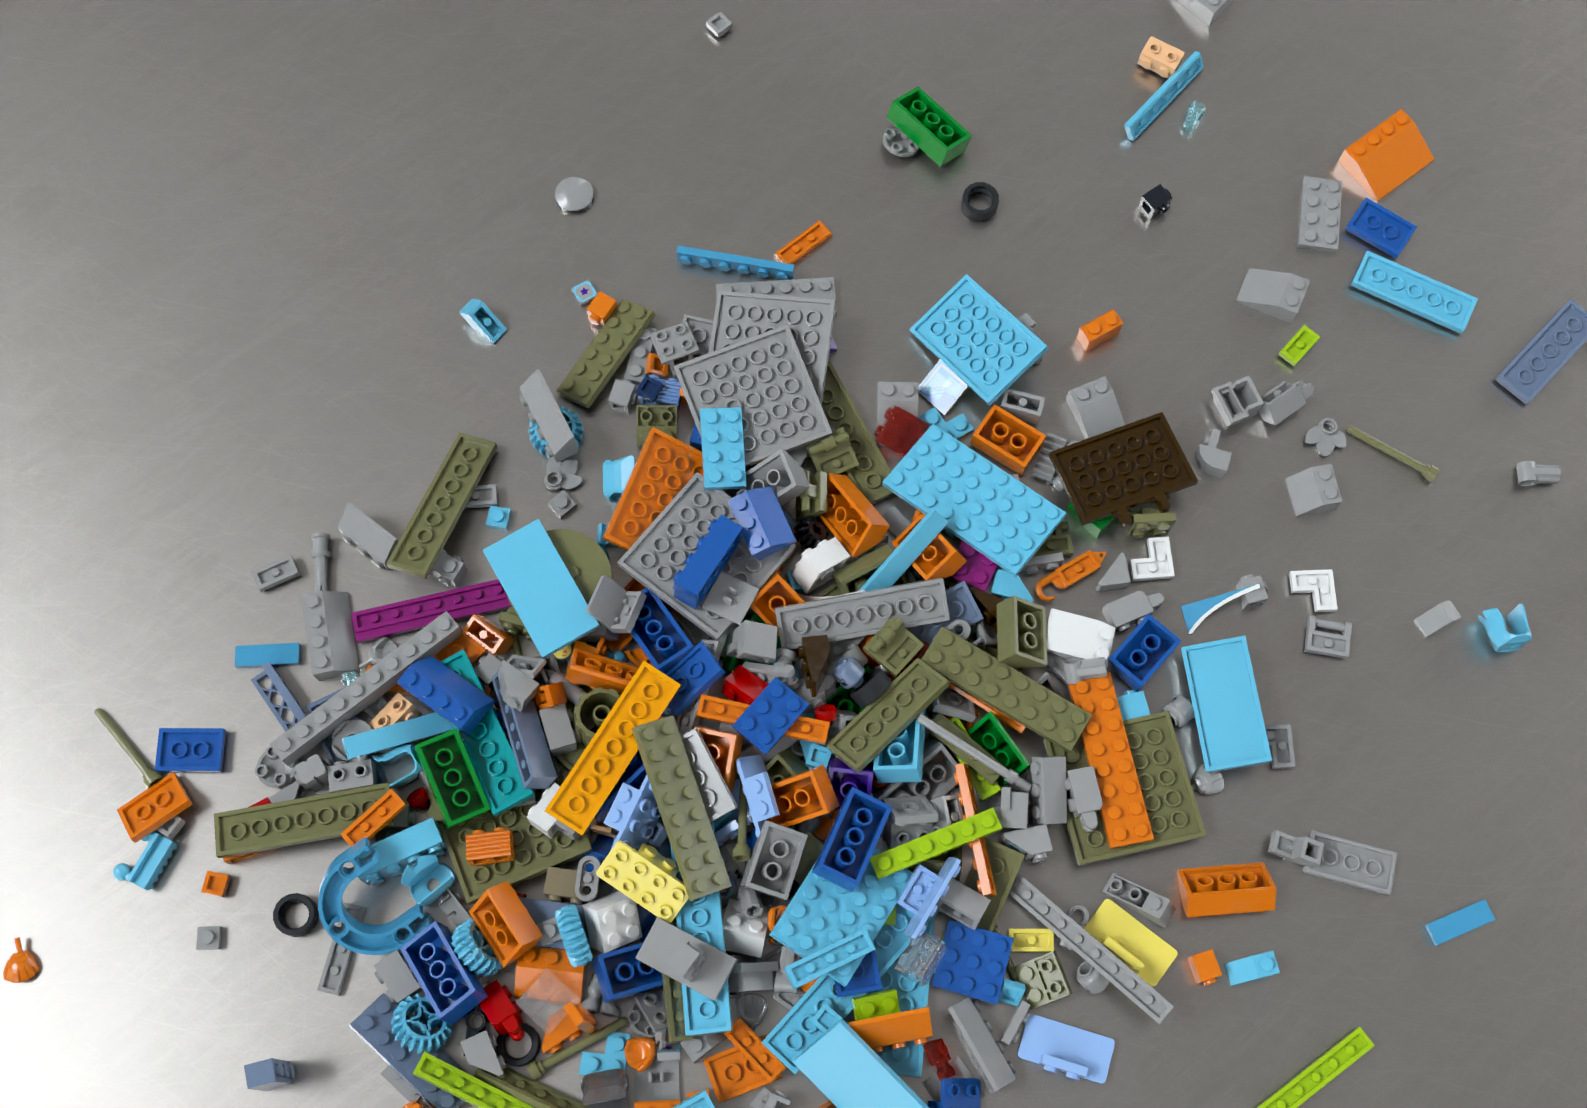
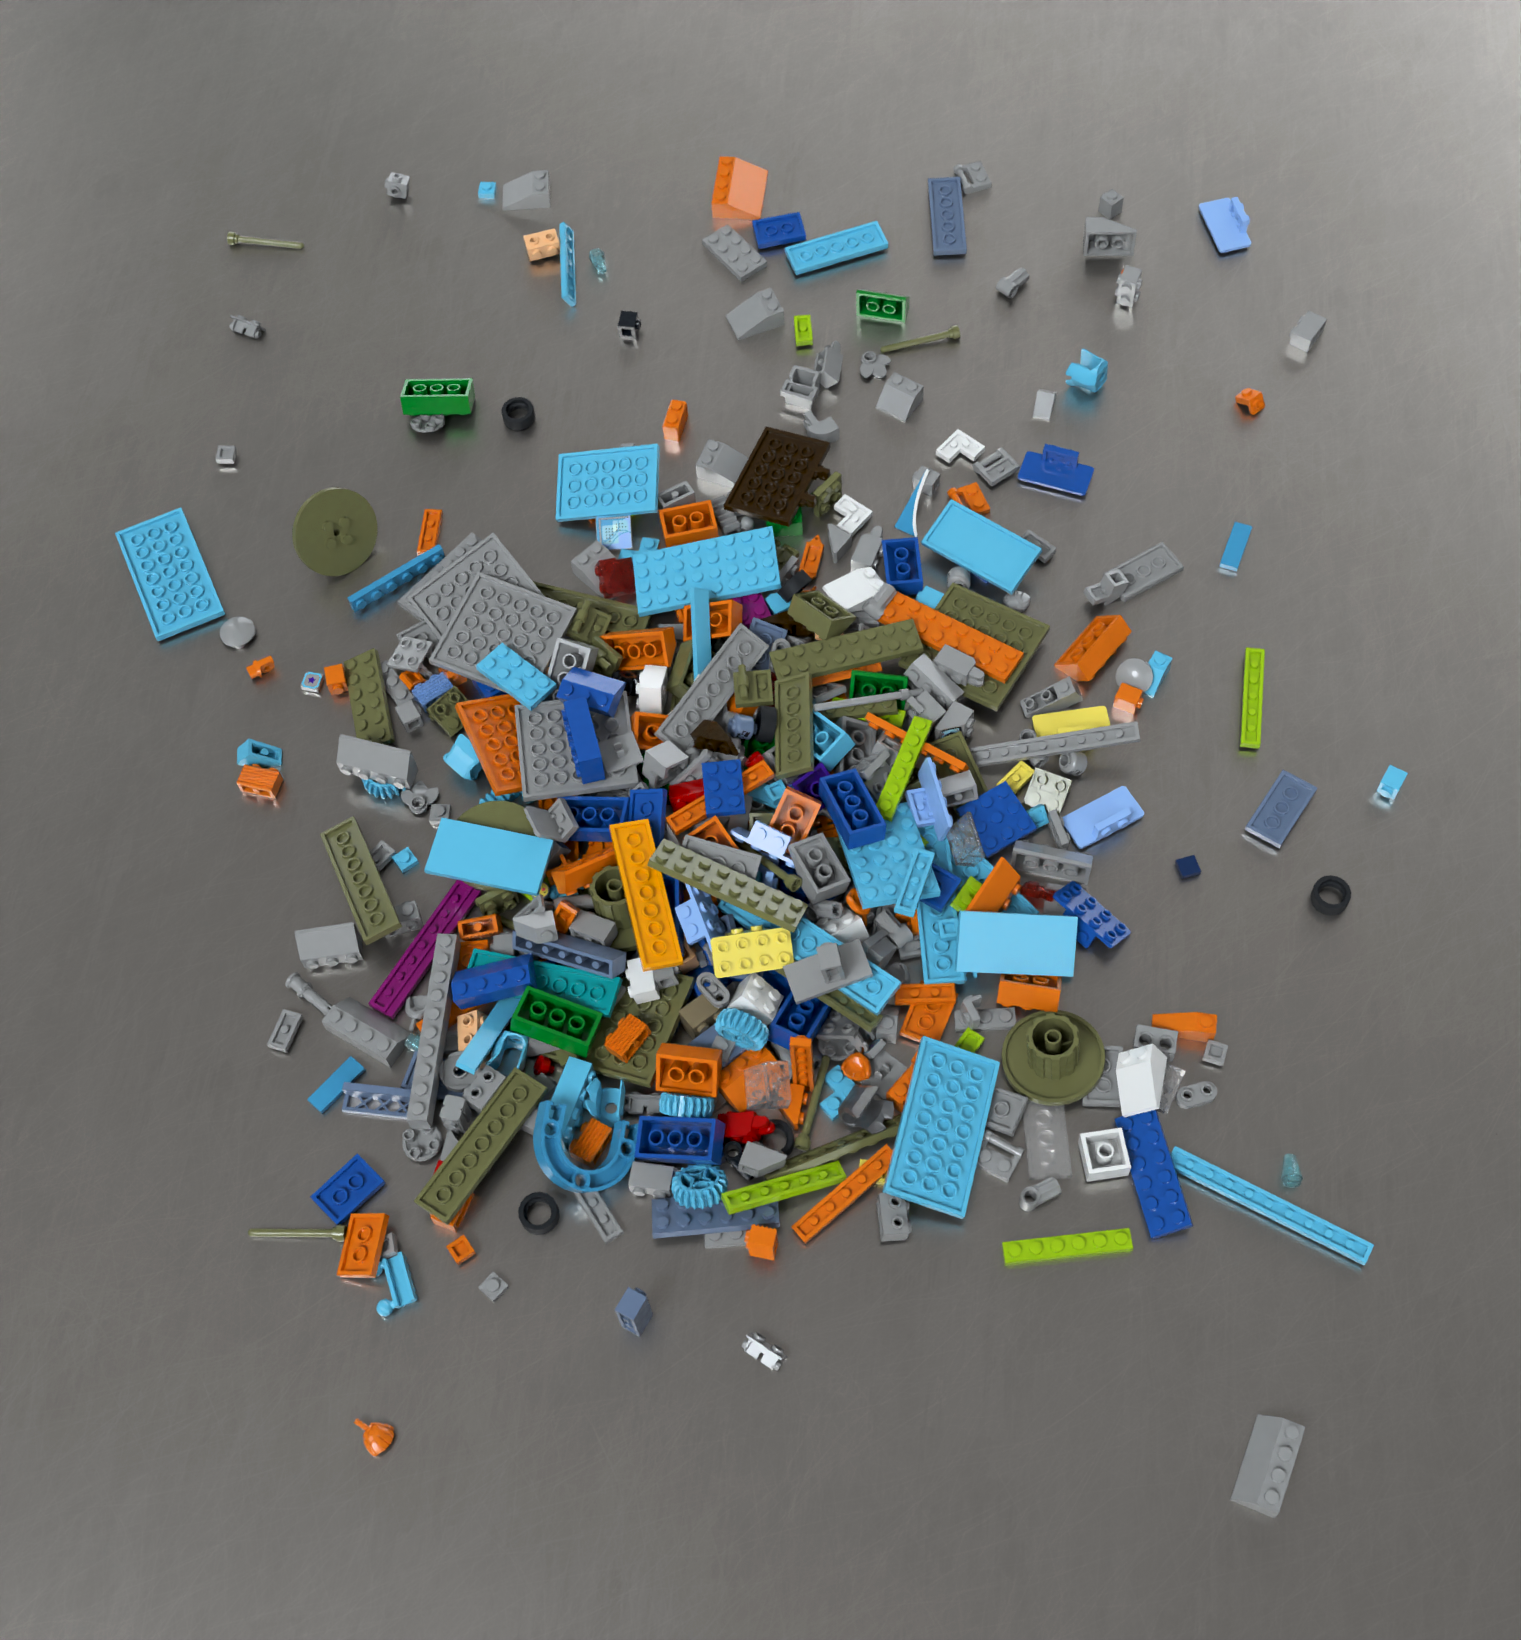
camera: 40 degrees left, 10 degrees down
orange plate [340,789,407,846] -> none
dark blue tile [636,375,664,403] -> none
none -> medium azure plate [115,507,226,641]
none -> orange brick [237,764,283,799]
none -> orange piece [246,656,274,679]
none -> olive piece [292,487,378,576]
none -> orange brick [569,1117,613,1169]
none -> black tyre [777,569,812,603]
none -> green slope [856,289,910,323]
none -> orange plate [947,482,990,515]
none -> blue bracket [1018,444,1094,496]
none -> light grey dish [1116,658,1153,693]

